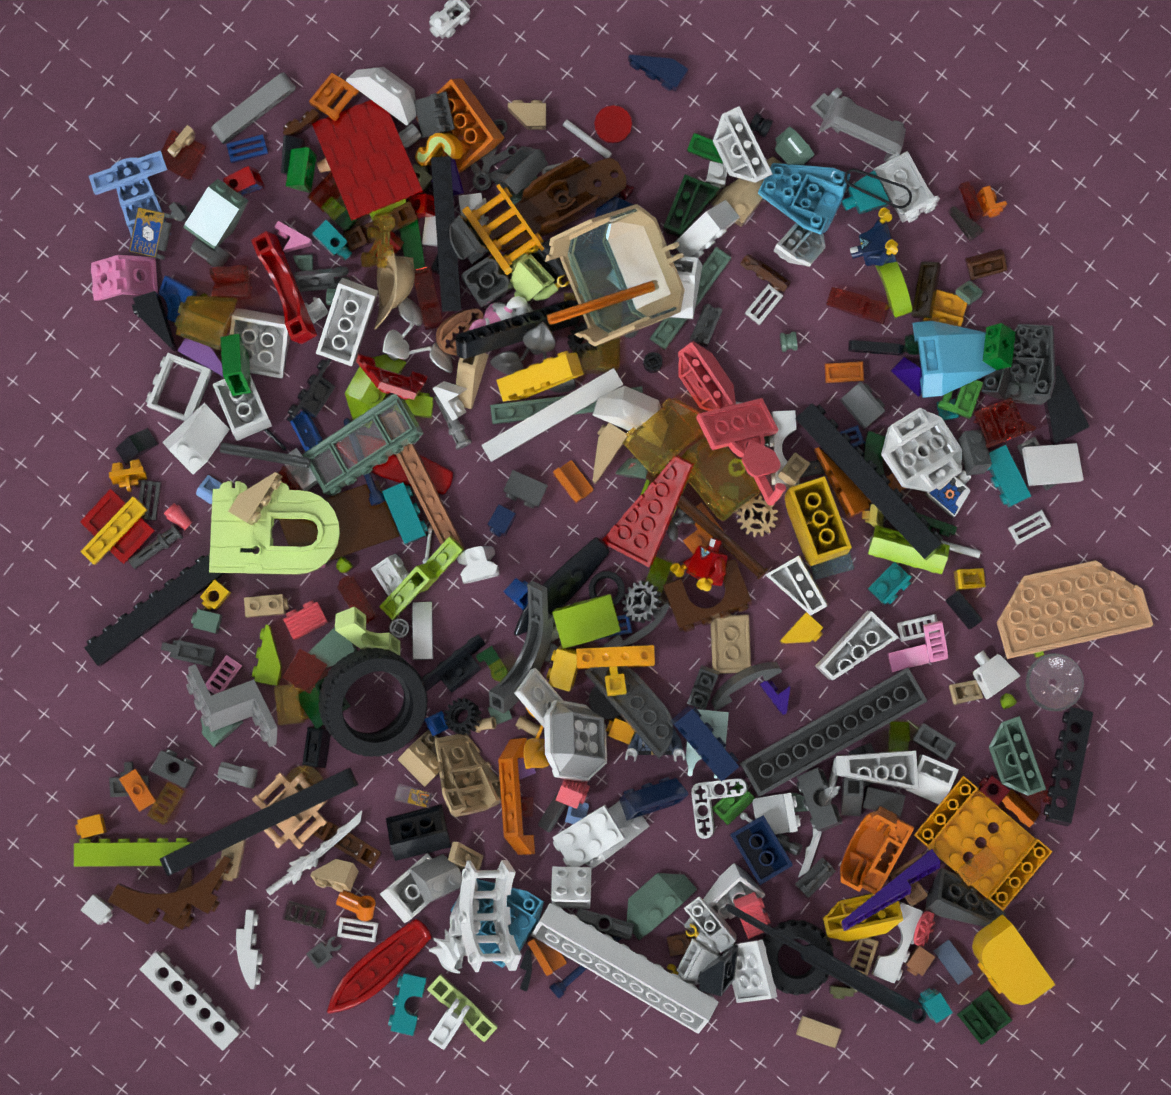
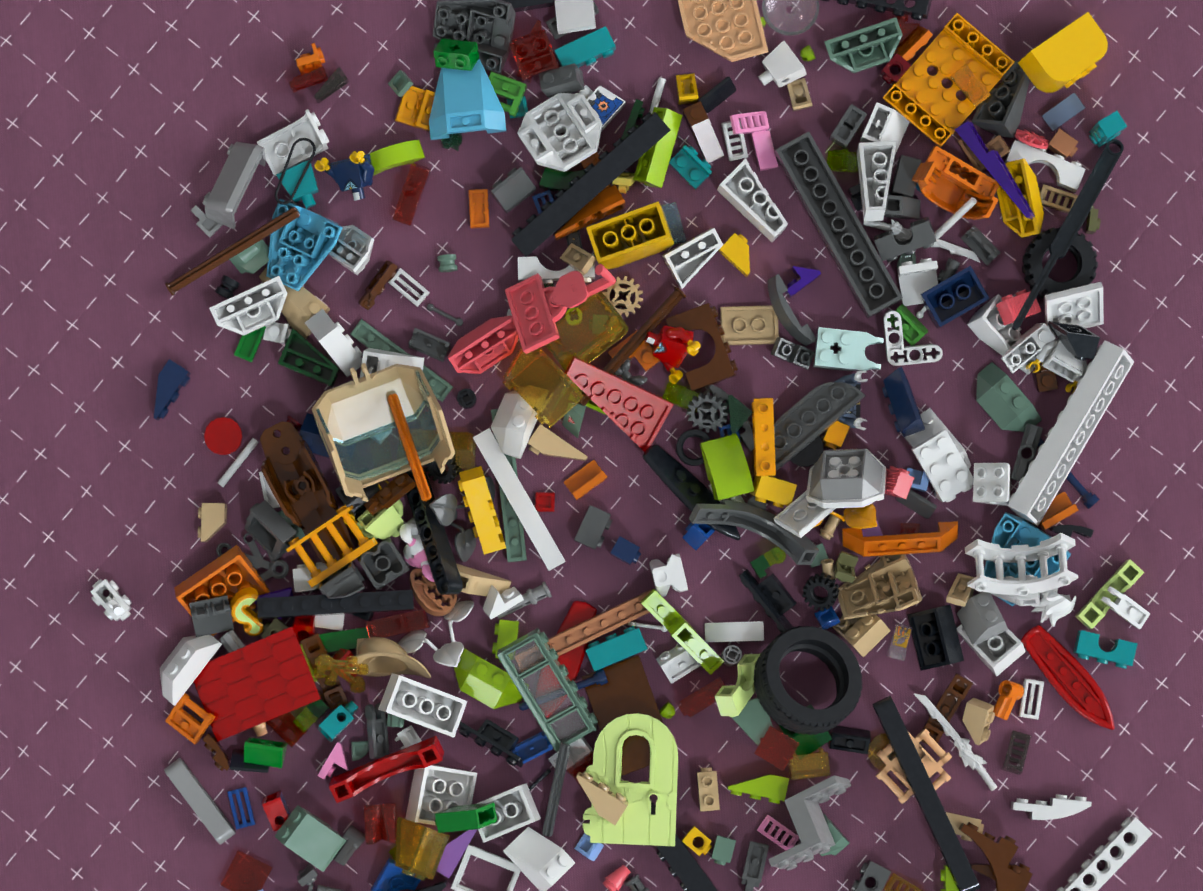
camera: 90 degrees left, 0 degrees up
tan plate [167,125,196,158] -> none
light grey piece [217,762,258,789] -> none
coral brick [283,600,329,640] -> none
dark grey plate [306,936,342,969] -> none
red wing [356,354,428,400] -> none
yellow plate [605,667,627,696] -> none
dark blue wedge [670,706,739,782] -> none
tan slope [796,1016,841,1048] -> none
black beam [848,340,904,356] -> none
dark purple slope [891,357,923,397] -> none
dark brown tile [911,262,941,318] -> none
dark green slope [957,988,1013,1045] -> none
reddish brown slope [965,249,1008,280] -> none
white tile [1008,510,1051,545] -> none
none -> reddish brown axle [165,207,300,296]
none -> reddish brown hinge [364,472,416,516]
none -> dark grey hinge [427,304,463,326]
none -> red tile [535,492,555,512]
none -> slope [683,101,724,163]
none -> clear green slope [727,395,753,435]
none -> olive bracket [834,551,858,583]
none -> white bar [934,197,977,239]

